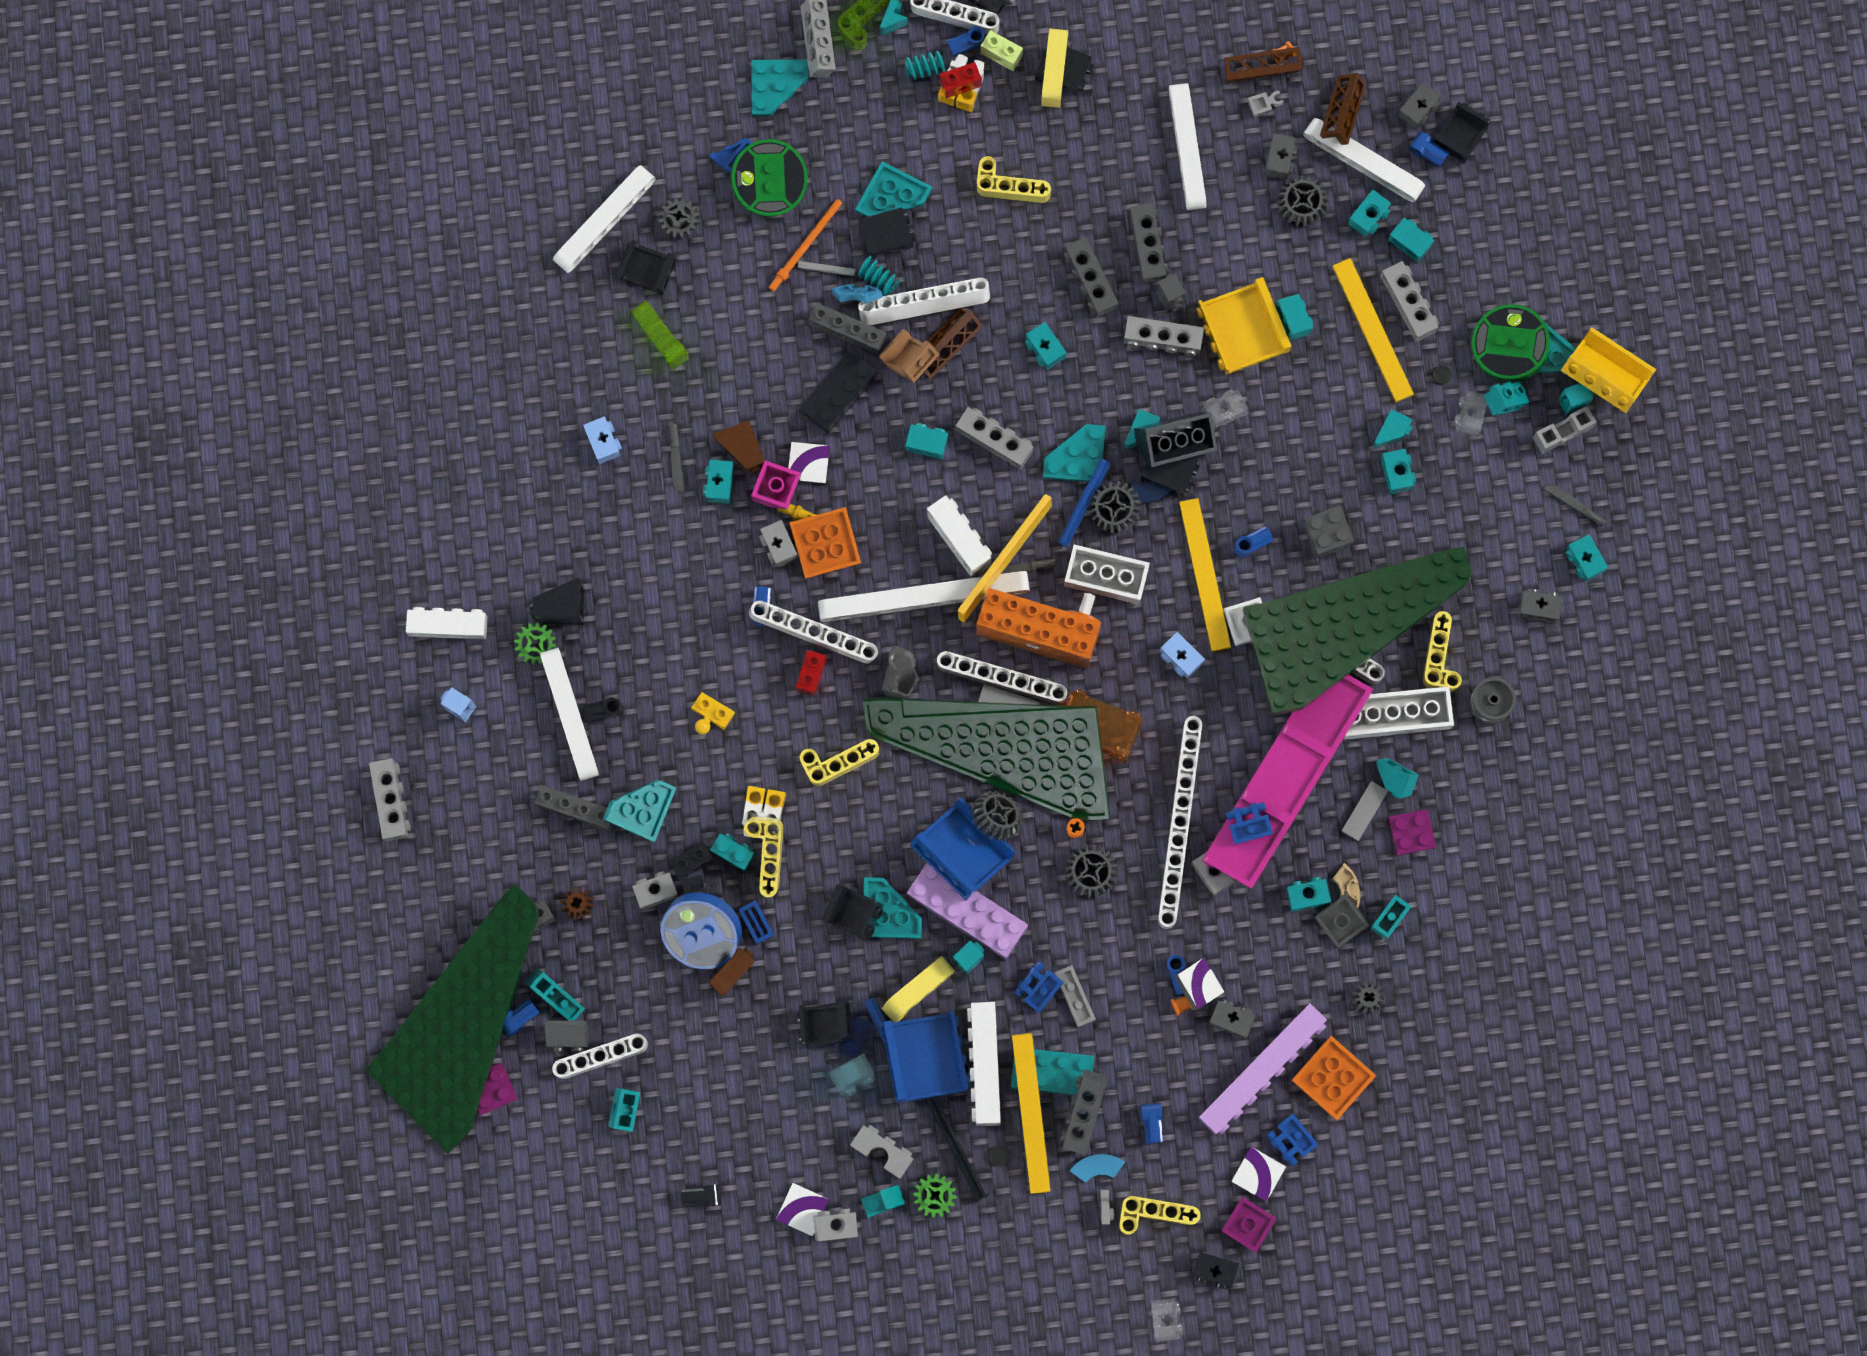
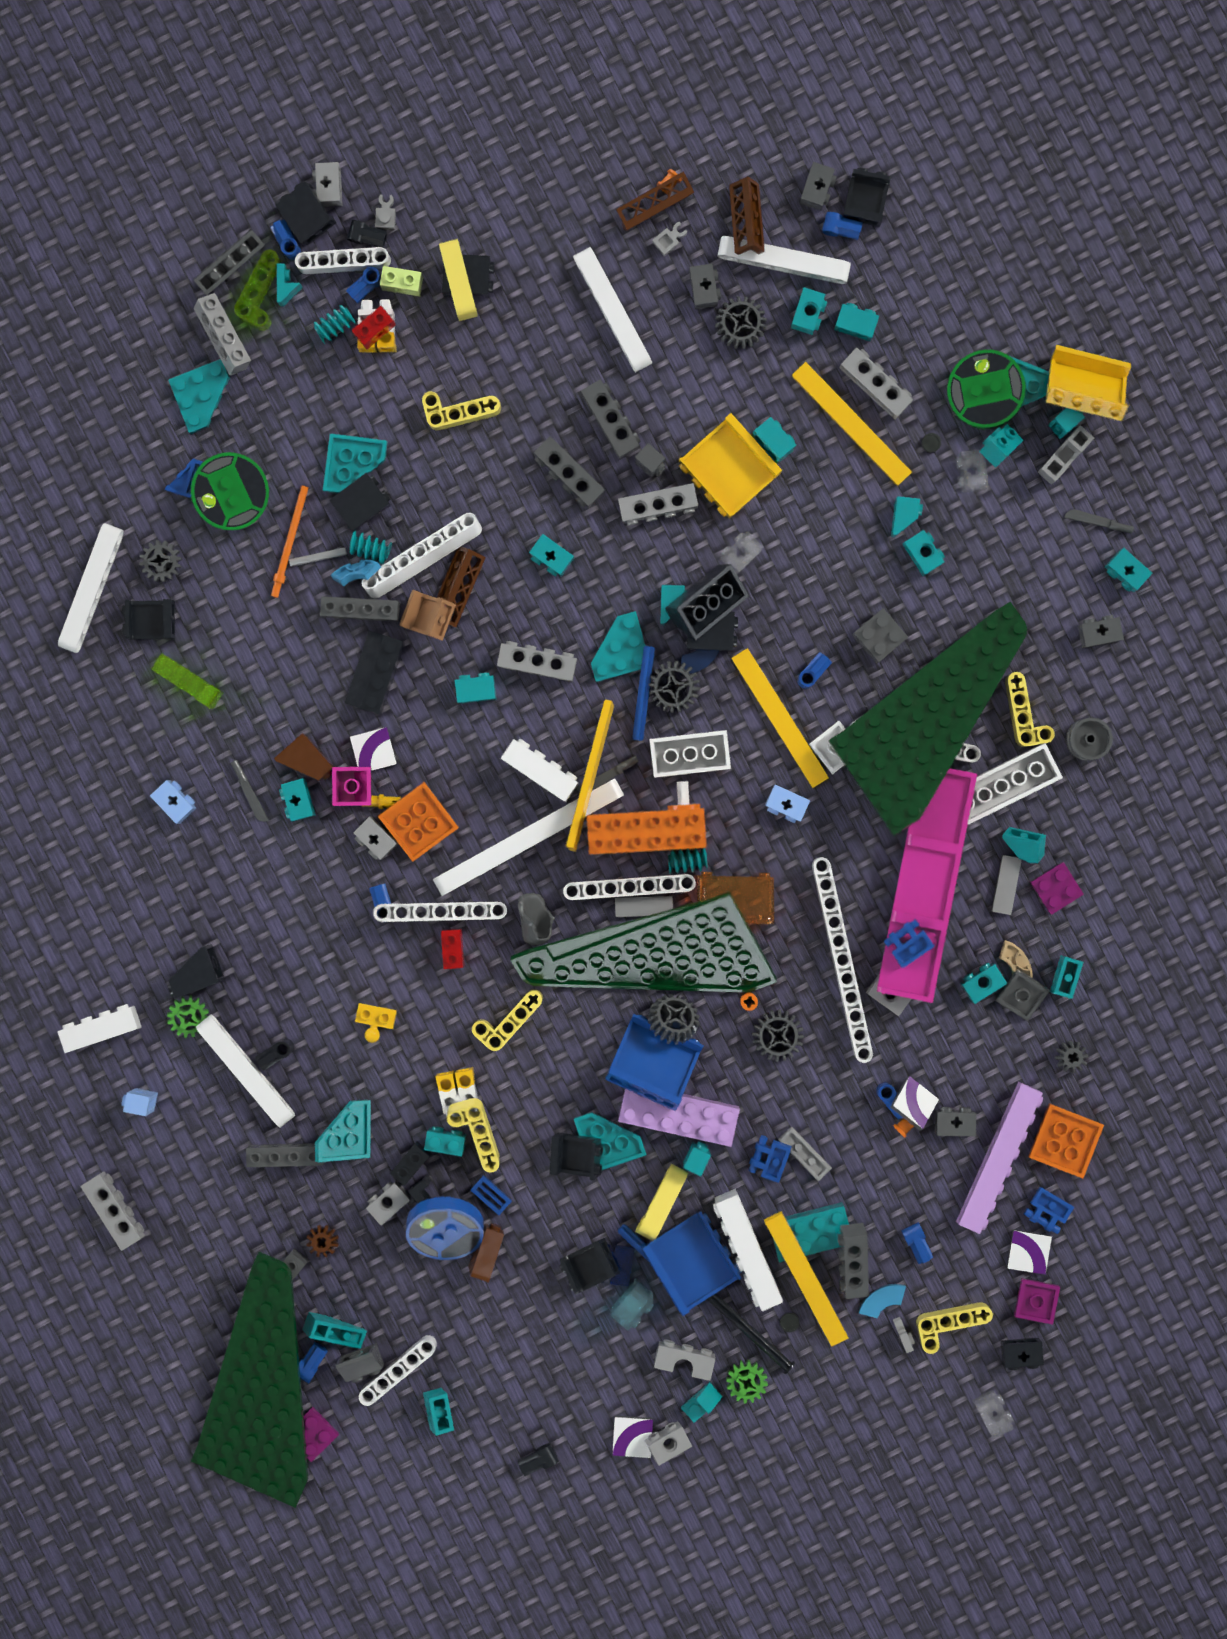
camera: 20 degrees left, 10 degrees up
none -> teal piece [668,848,708,874]

